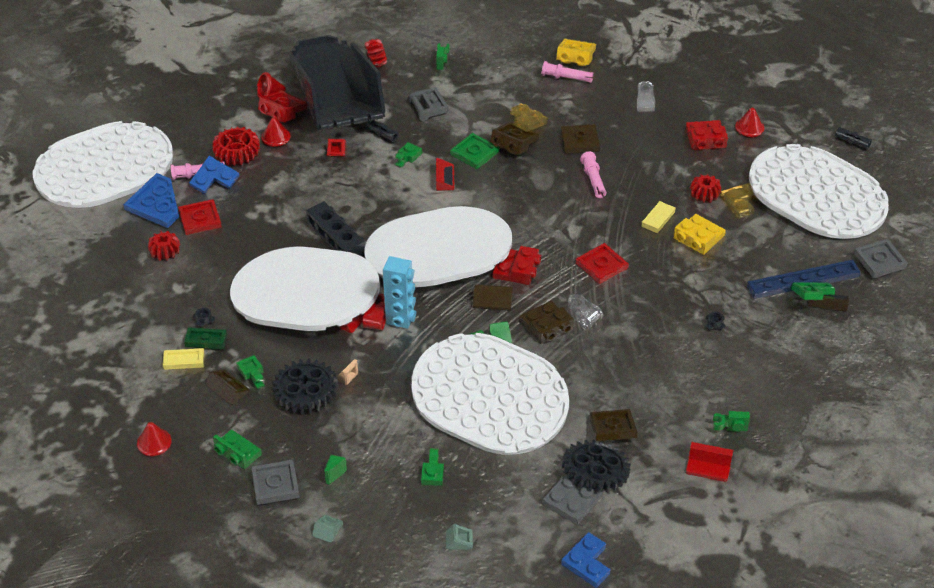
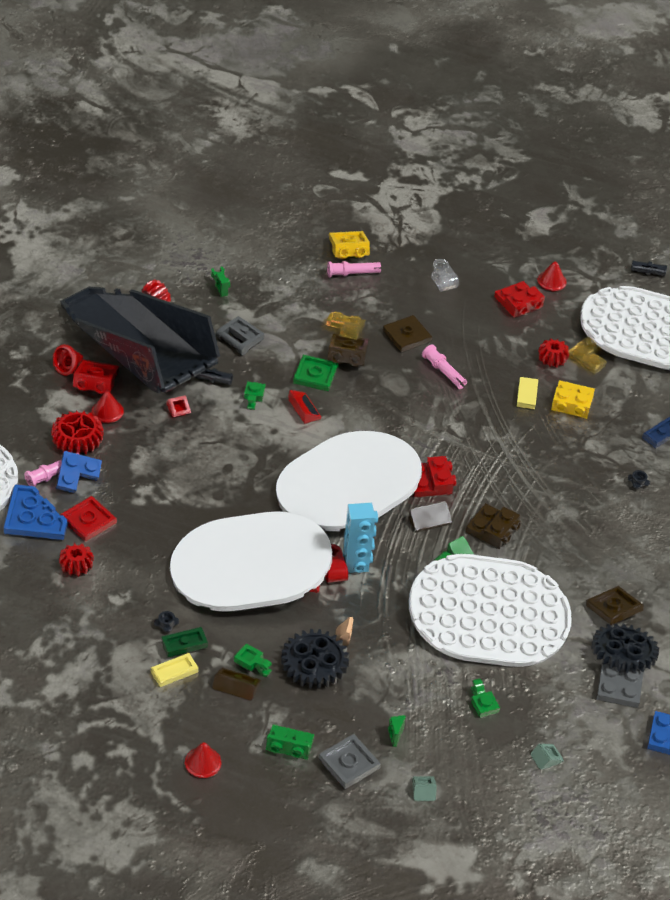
camera: 30 degrees left, 0 degrees up
black brick [306,201,366,257] -> none
clear piece [567,294,603,329] -> none
red tile [576,243,629,284] -> none

